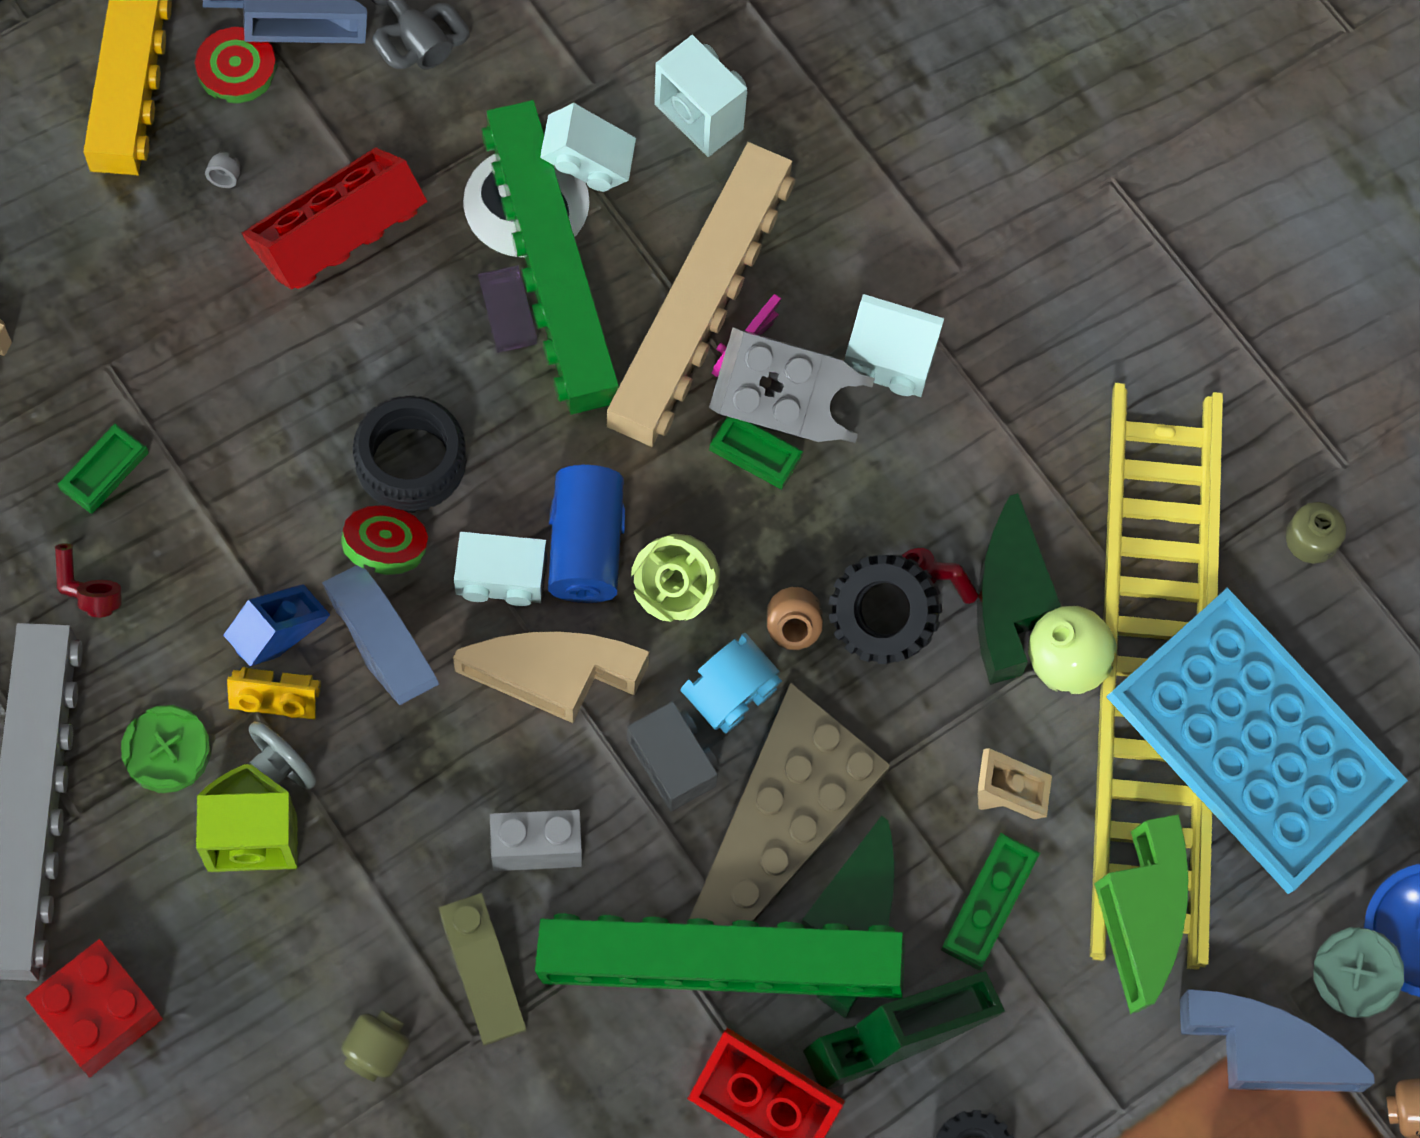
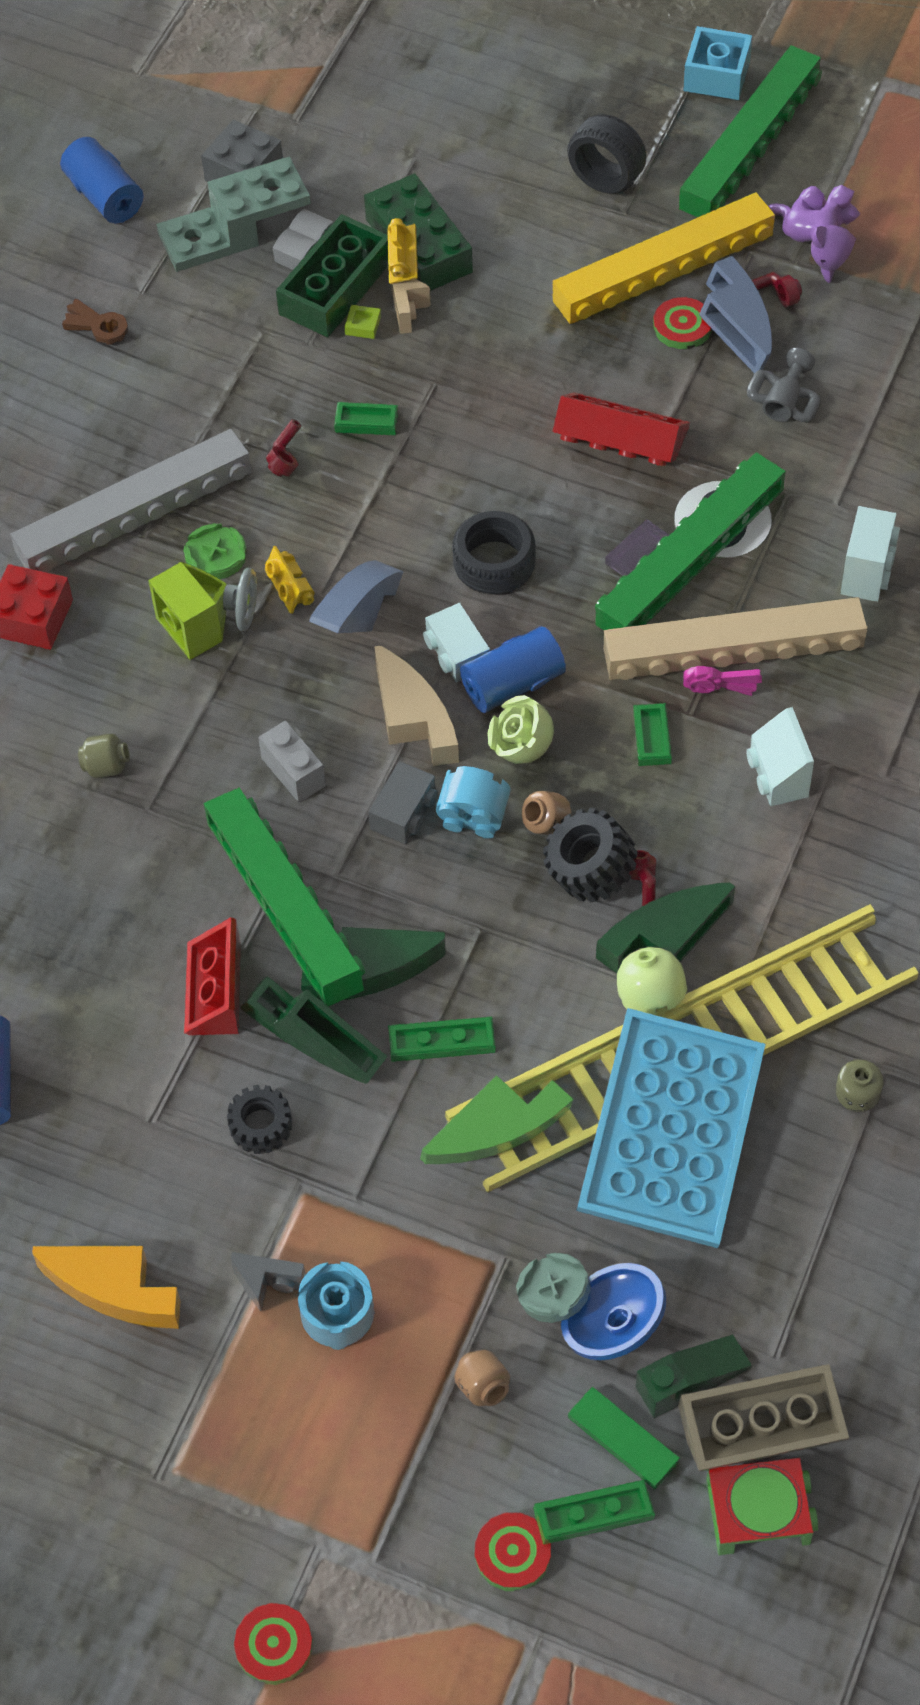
camera: 65 degrees right, 10 degrees down
light grey hinge [205,152,241,188] -> none
blue slope [224,584,330,666] -> none
red tile [341,505,428,575] -> none
olive slope [438,893,526,1046] -> none
light aqua brick [540,103,636,192] -> none
dark tan wing [690,683,891,926] -> none
light grey brick [709,327,875,443] -> none
tan slope [978,748,1052,819] -> none
sand blue slope [1180,989,1374,1092] -> none

